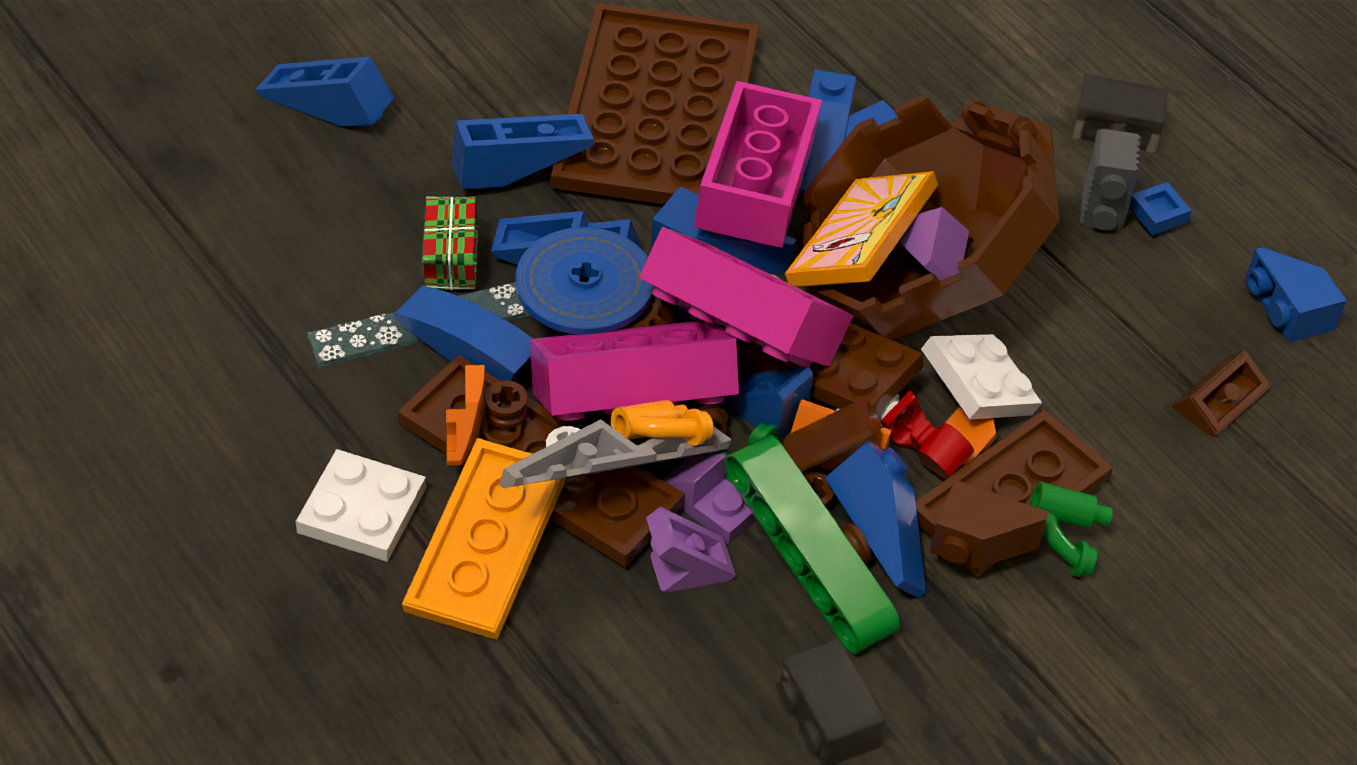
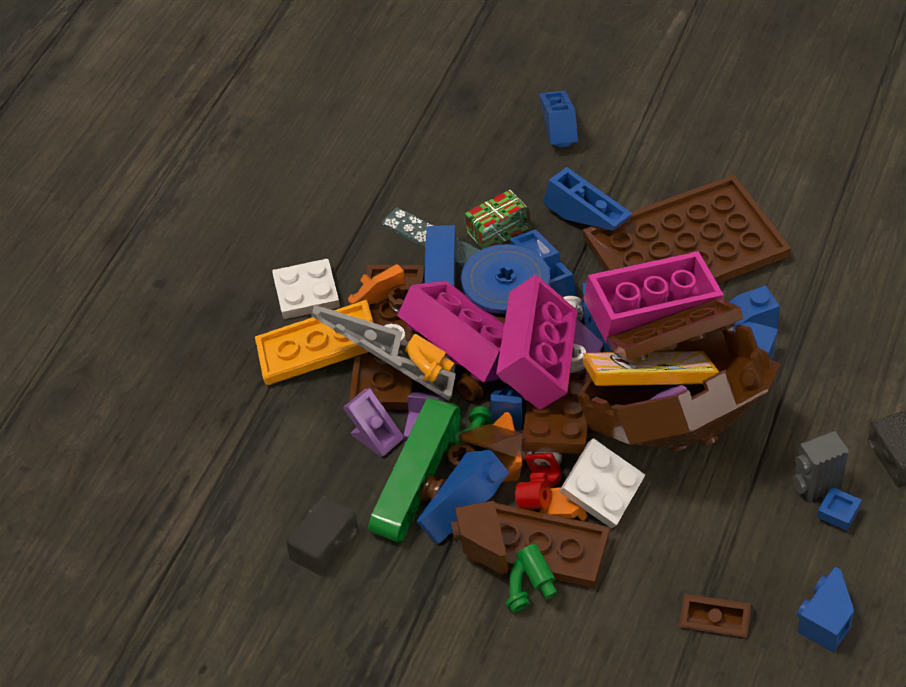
camera: 65 degrees right, 0 degrees up
none -> reddish brown plate [606,298,744,362]

